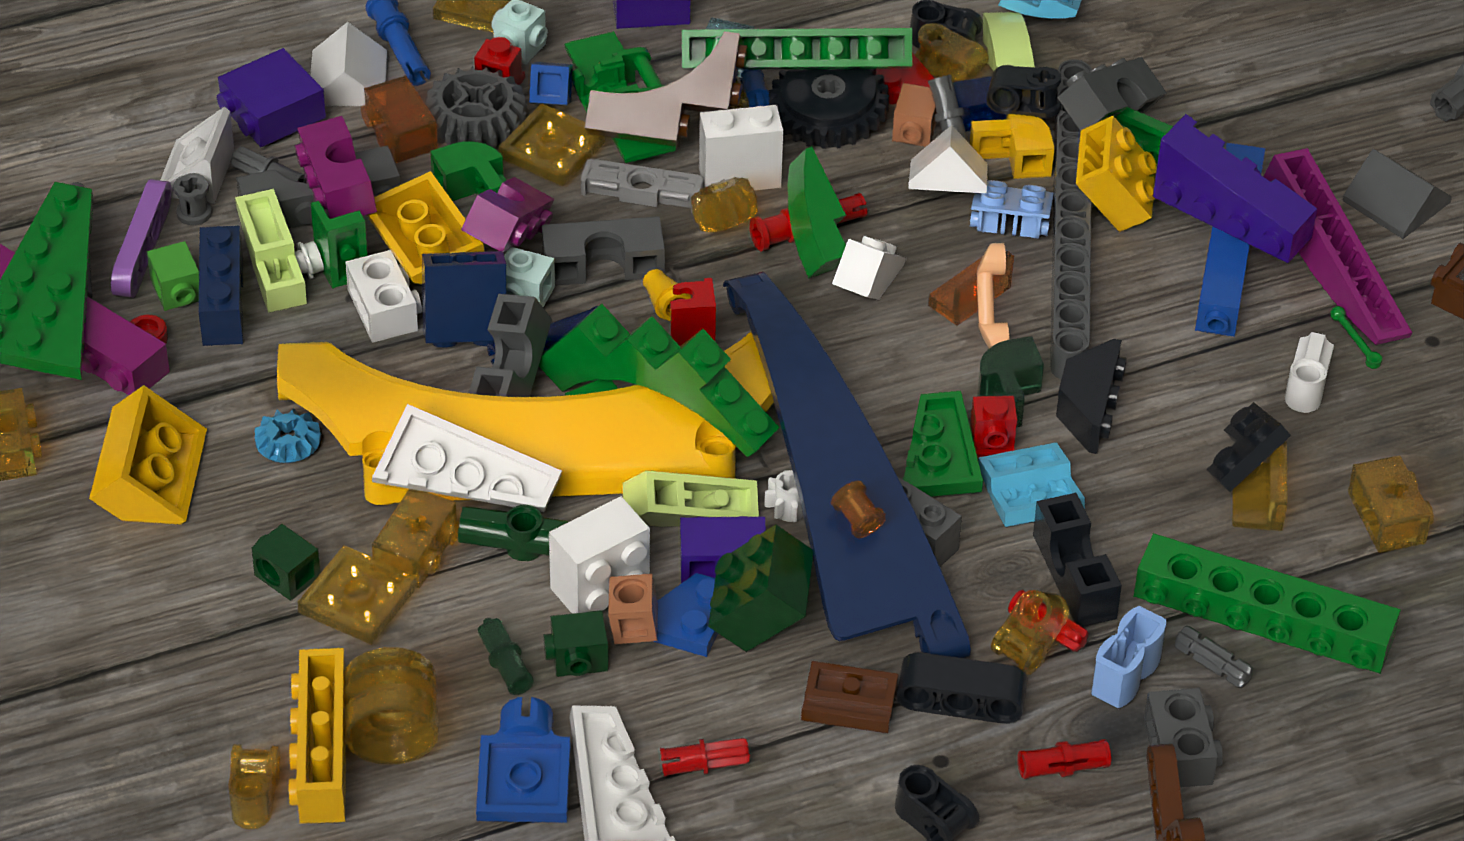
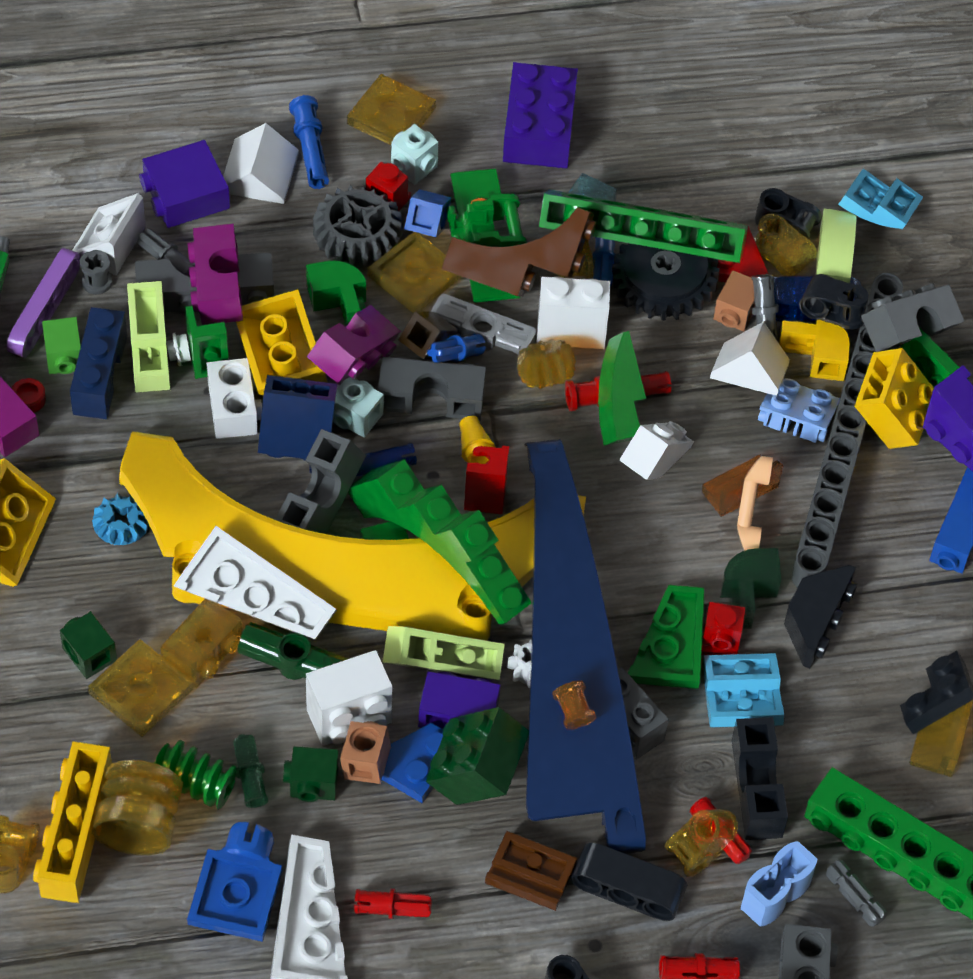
camera: 10 degrees right, 10 degrees up
clear orange brick [361,75,438,163] -> none
none -> green piece [151,740,237,810]
none -> dark brown brick [398,311,459,359]
none -> blue axle [427,333,486,363]

